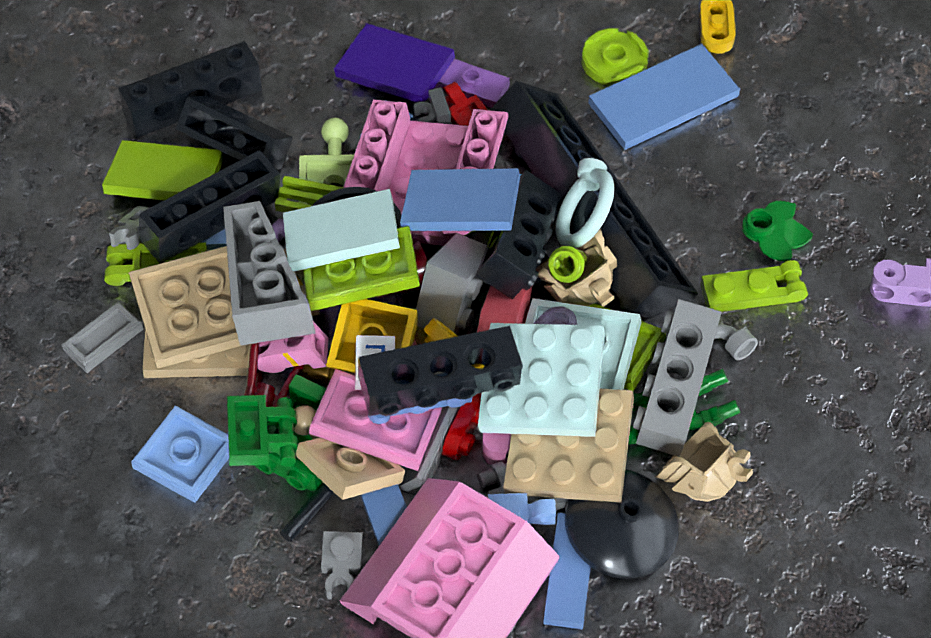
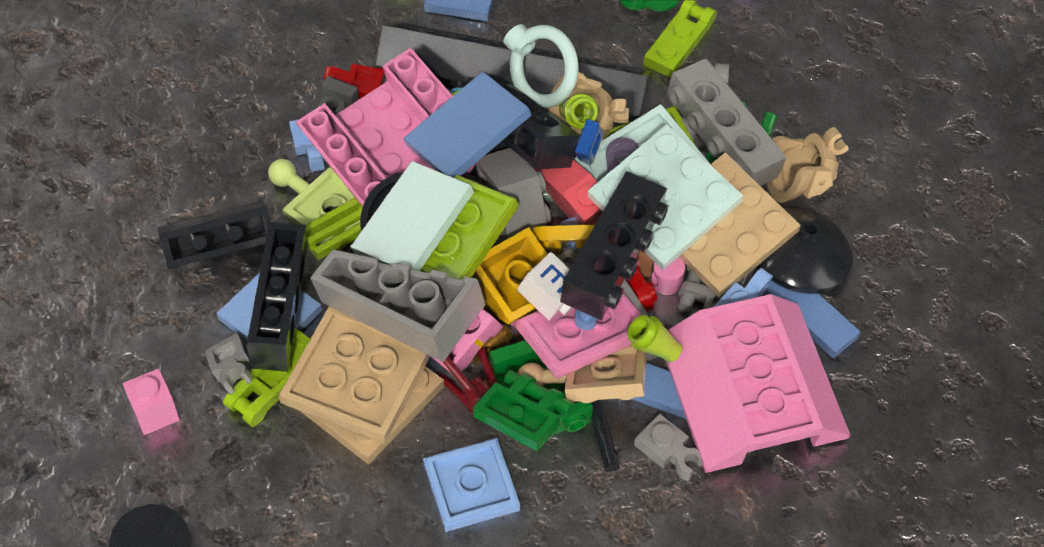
camera: 50 degrees left, 0 degrees up
light grey tile [62,301,144,373] -> none
lime tile [102,140,224,200] -> none
black brick [118,41,262,138] -> none
dark purple tile [334,23,455,103] -> none
medium lavender plate [435,59,510,108] -> none
none -> bright pink brick [122,369,180,435]
none -> blue tile [575,119,604,165]
none -> lime cone [627,315,682,362]

